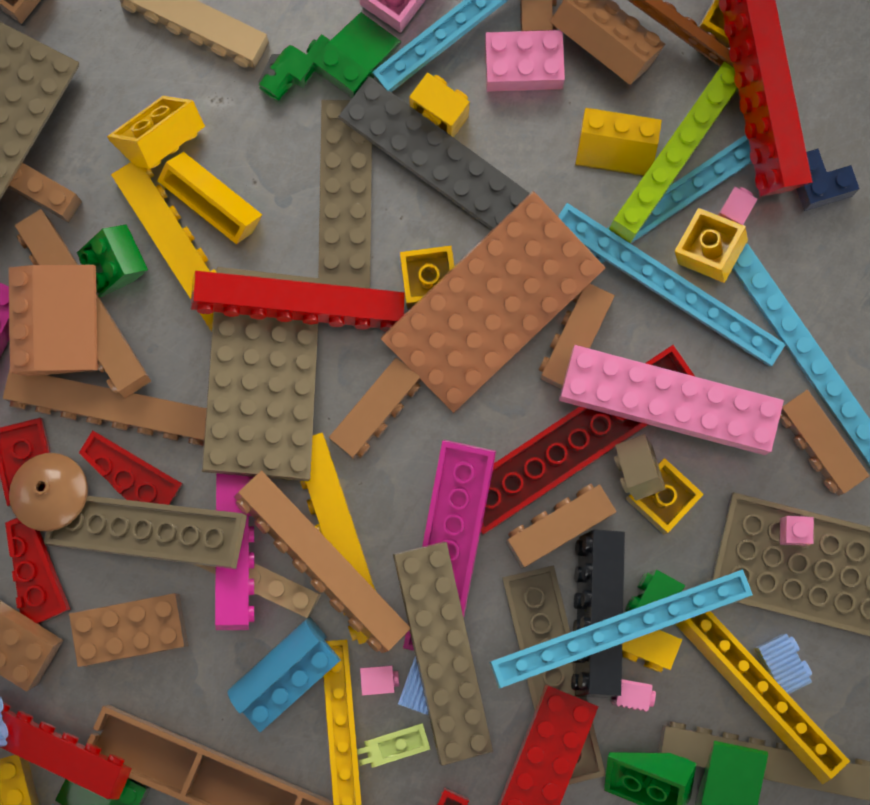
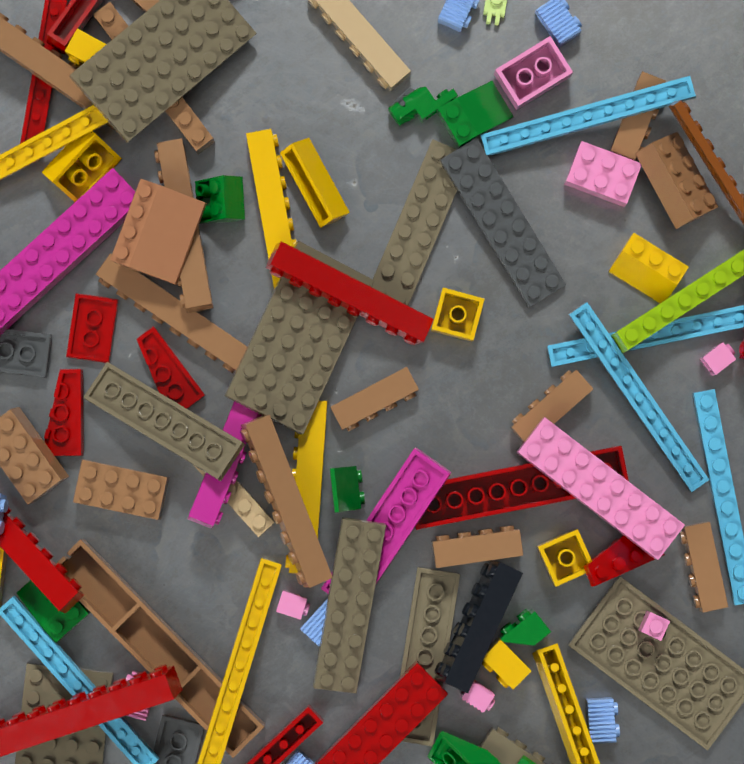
camera: 20 degrees right, 5 degrees up
medium nougat dish [9,453,88,531] -> none
yellow slope [107,96,205,169] -> none
dark azure brick [227,617,341,732] -> none
yellowish green hinge [357,723,431,768] -> none
nougat plate [381,191,606,413] -> none
yellow brick [409,72,470,137] -> none
medium azure plate [489,569,753,689] -> none
dark tan brick [614,434,666,501] -> none
yellow brick [675,208,748,283] -> none
none -> green slope [330,466,365,513]
none -> red wing [583,535,665,587]

